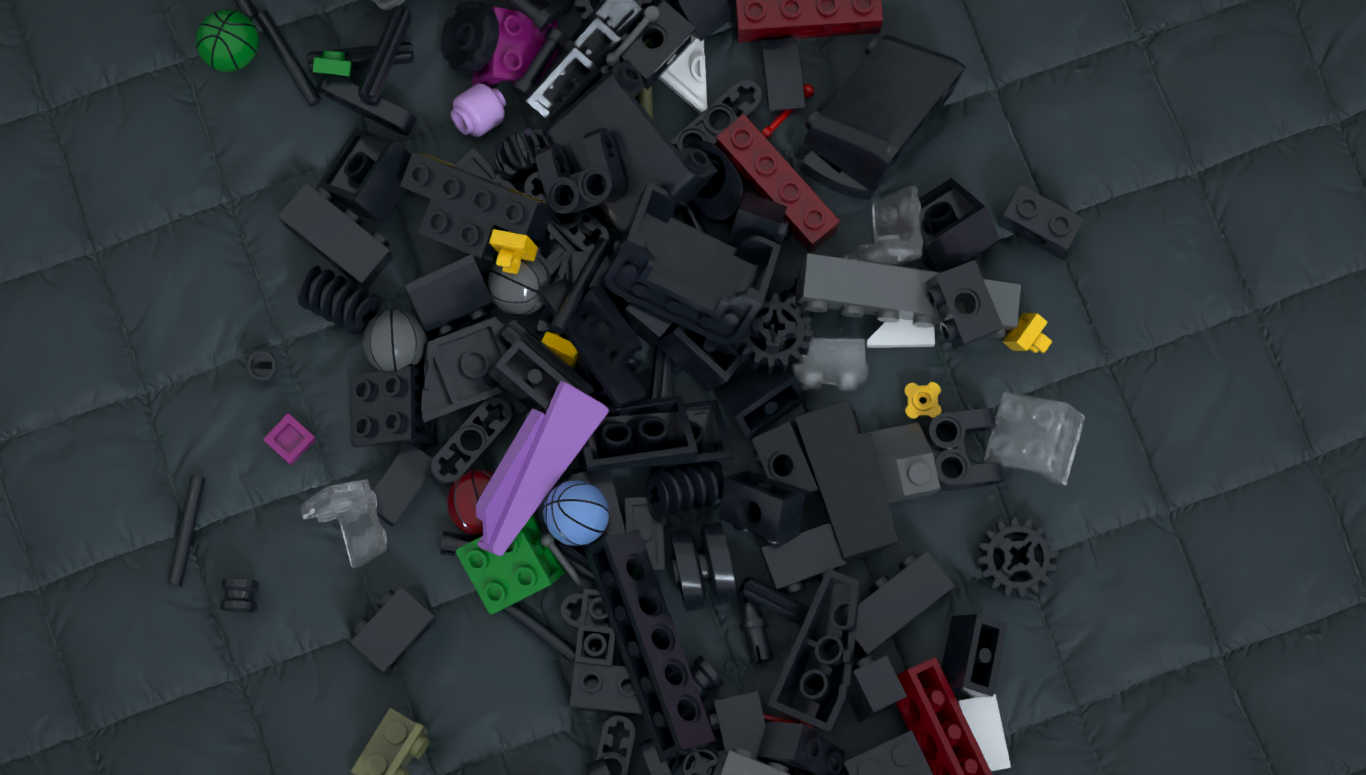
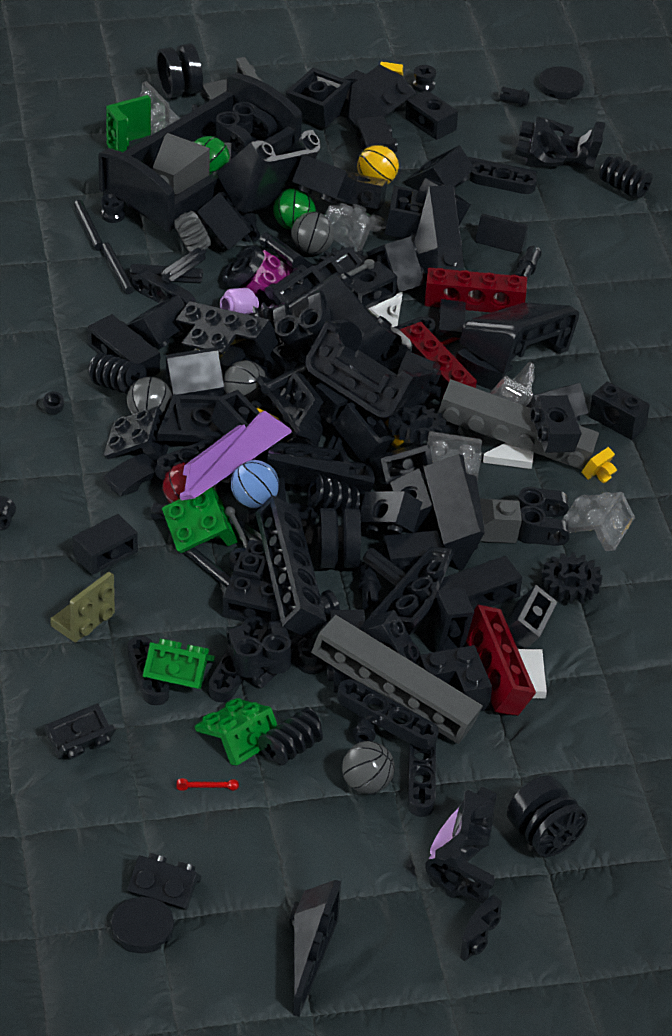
camera: 10 degrees right, 35 degrees down
green piece [195,9,259,72] -> none
magenta plate [263,413,317,466] -> none
clear bracket [300,479,387,569] -> none
green plate [313,50,353,76] -> none
yellow tile [489,229,538,275] -> none
yellow plate [904,382,942,419] -> none

